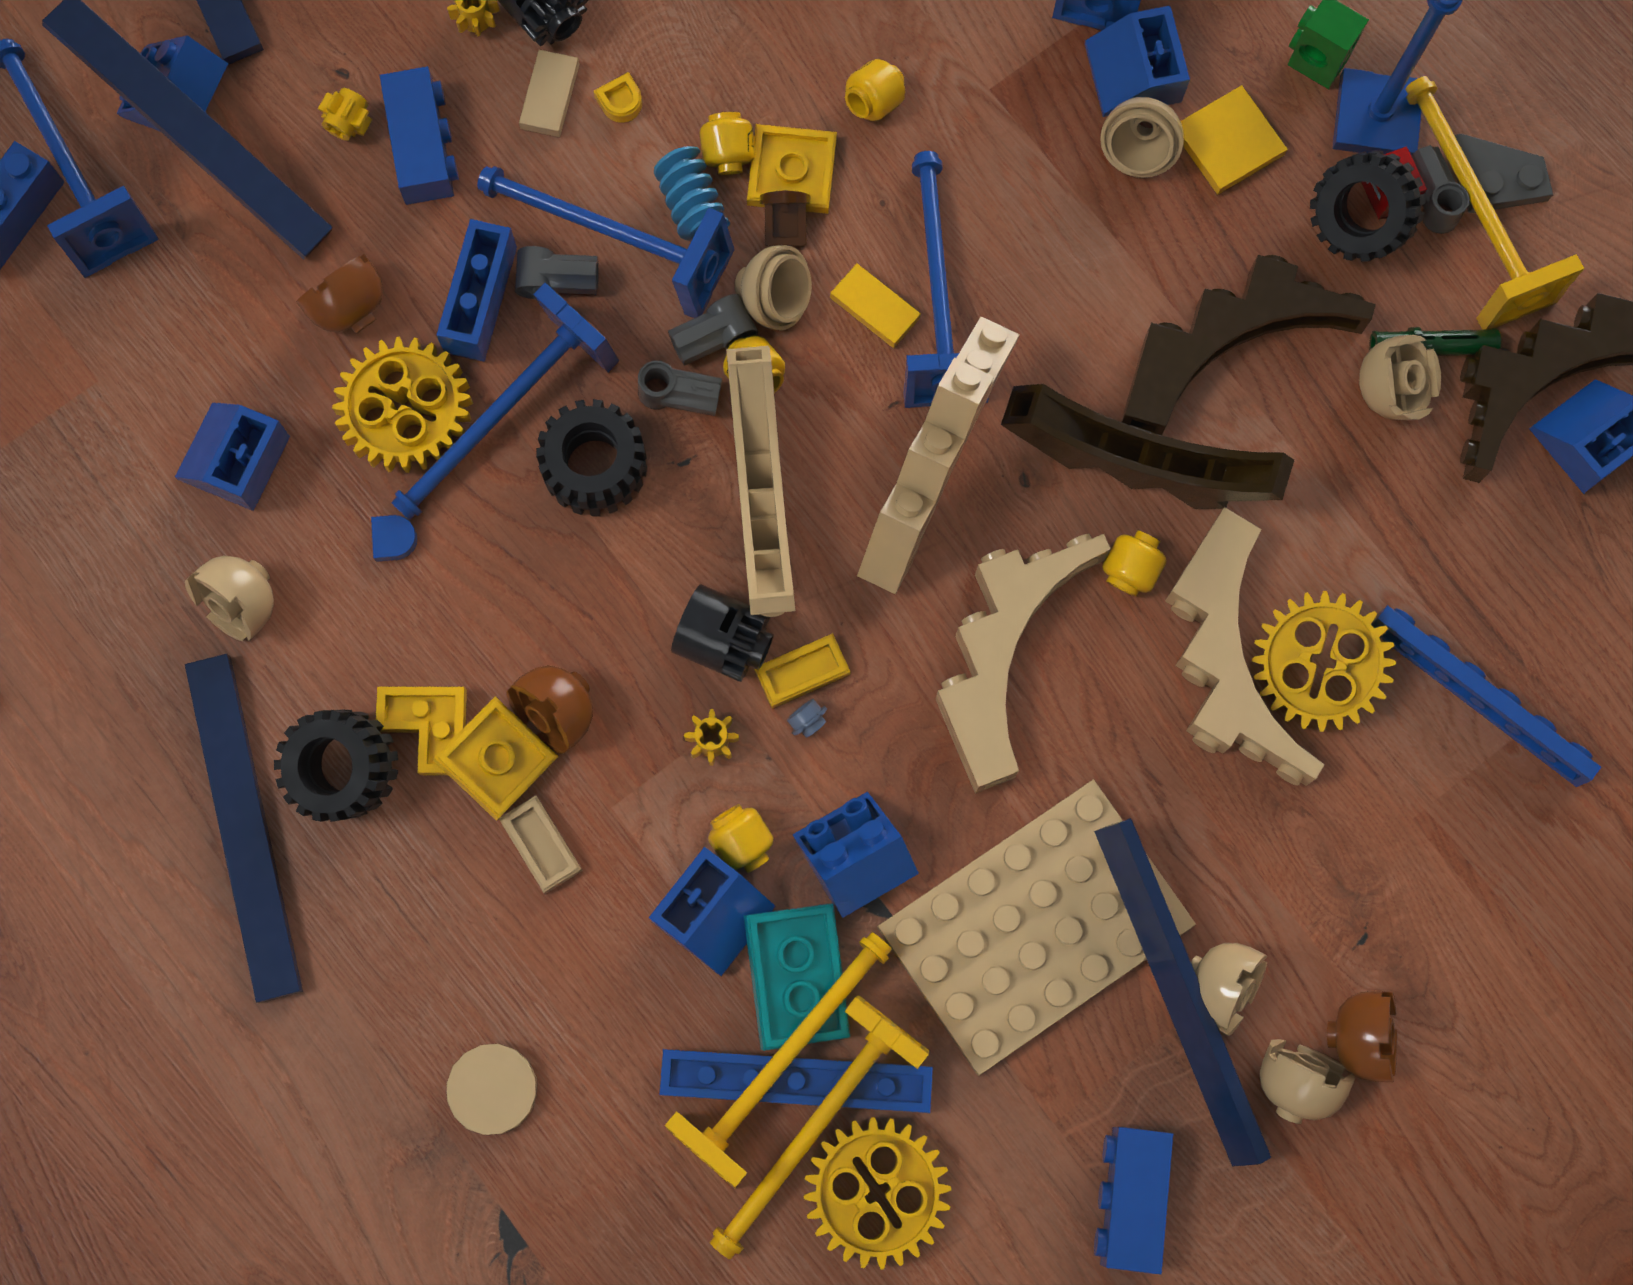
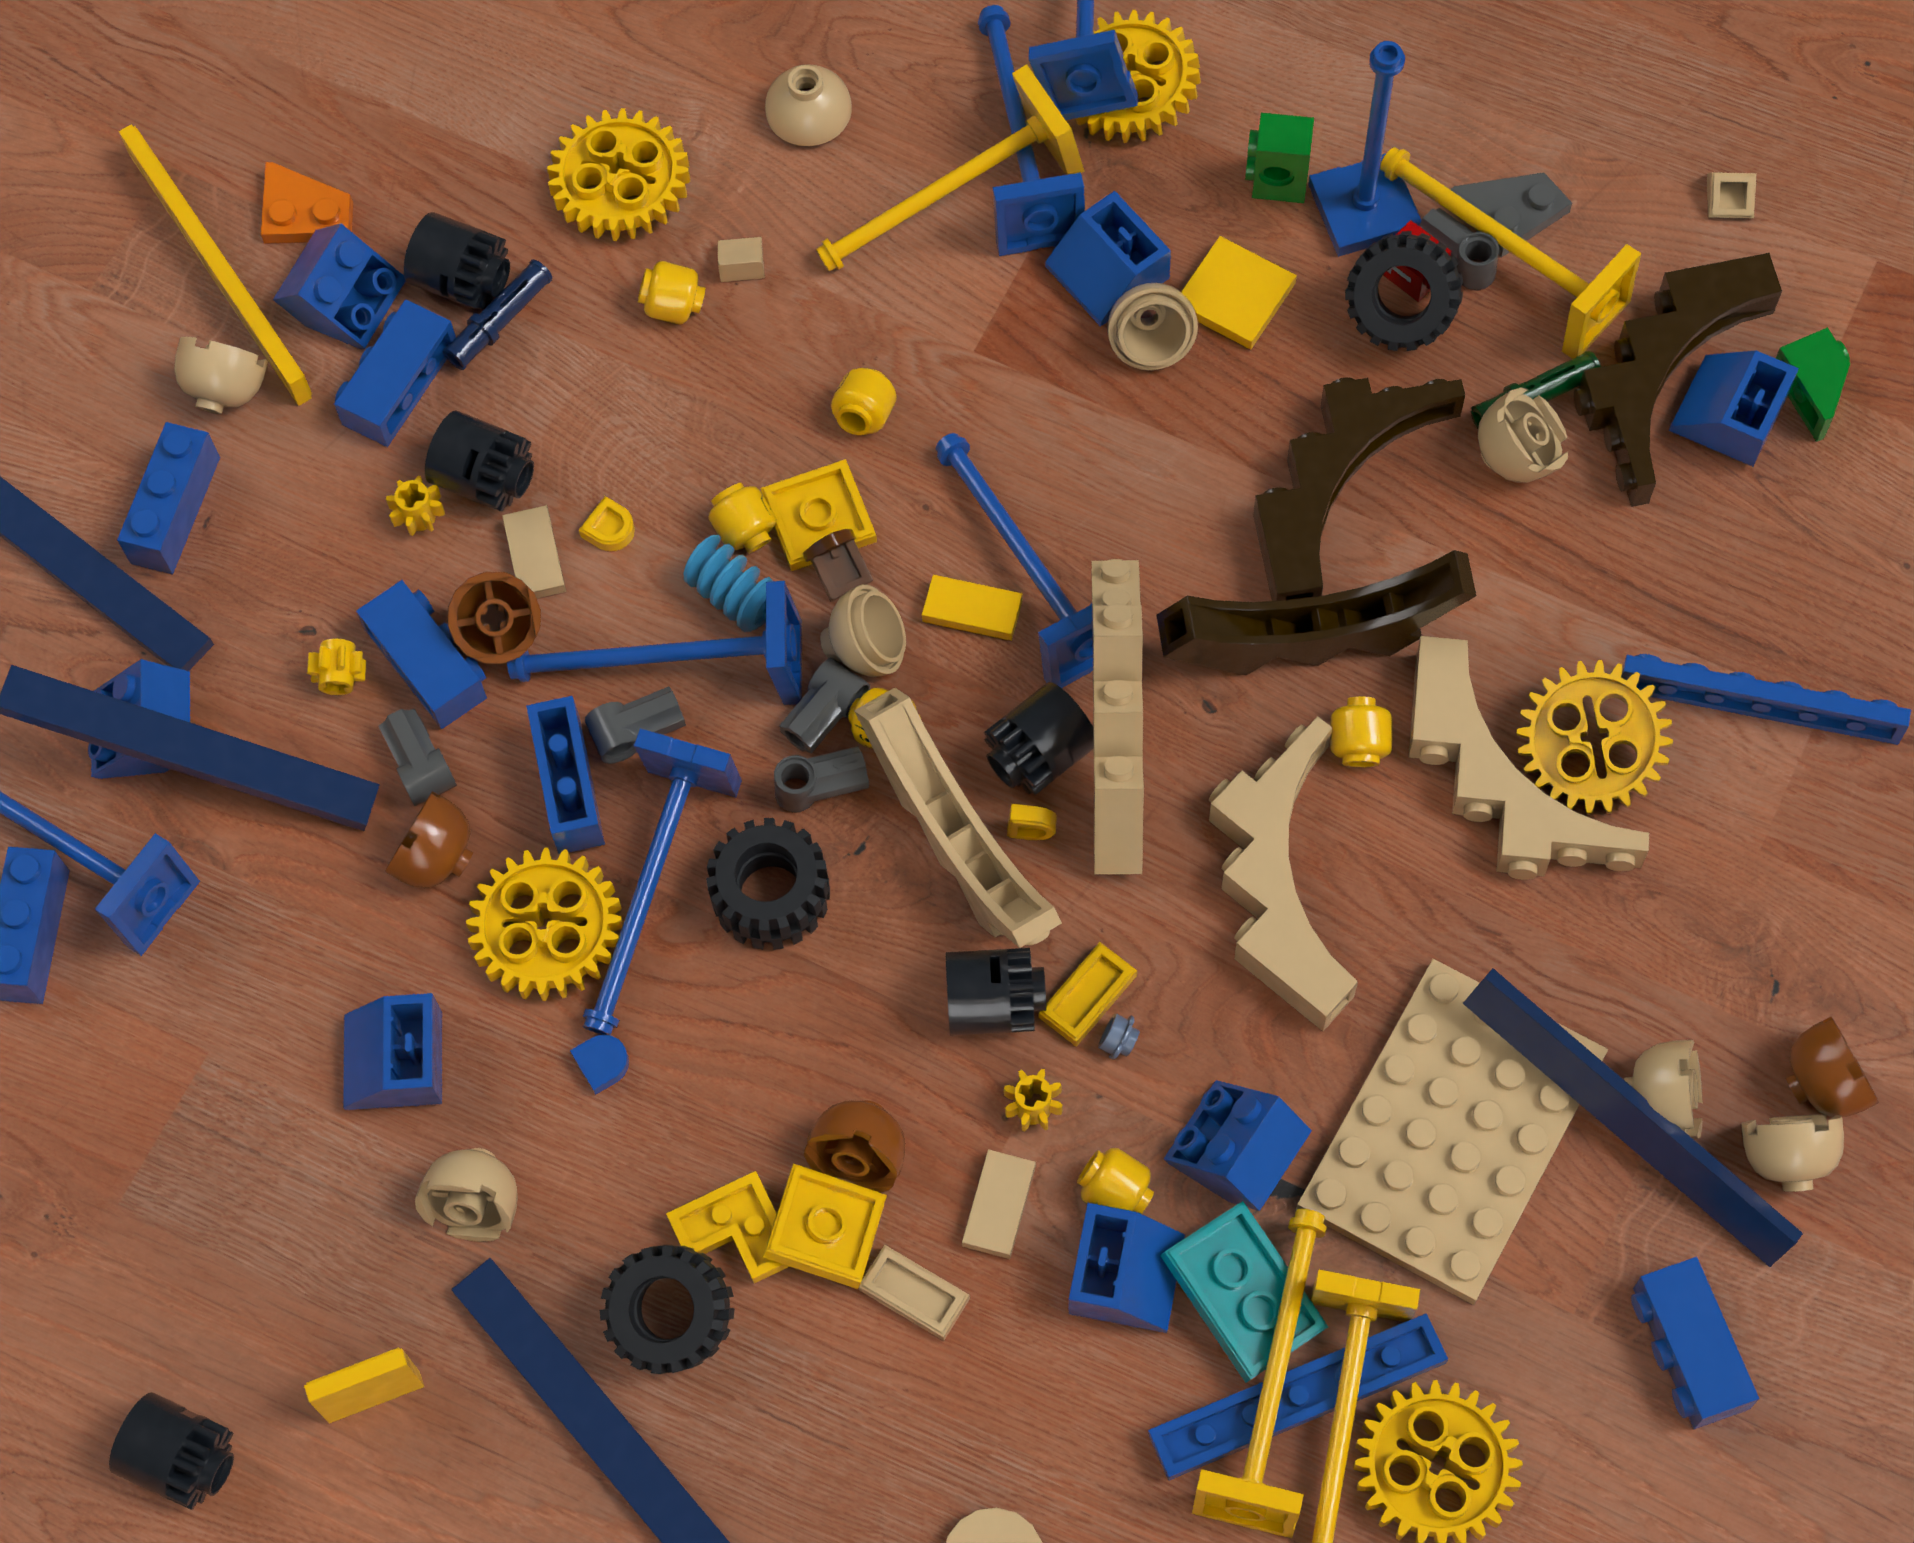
camera: 20 degrees left, 10 degrees down
none -> yellow tile [304,1347,425,1424]
none -> dark grey piece [379,709,457,806]
none -> dark orange cylinder [447,571,541,664]
none -> tan tile [962,1149,1036,1259]
none -> black gear [984,682,1094,795]
none -> yellow tile [1007,804,1057,840]

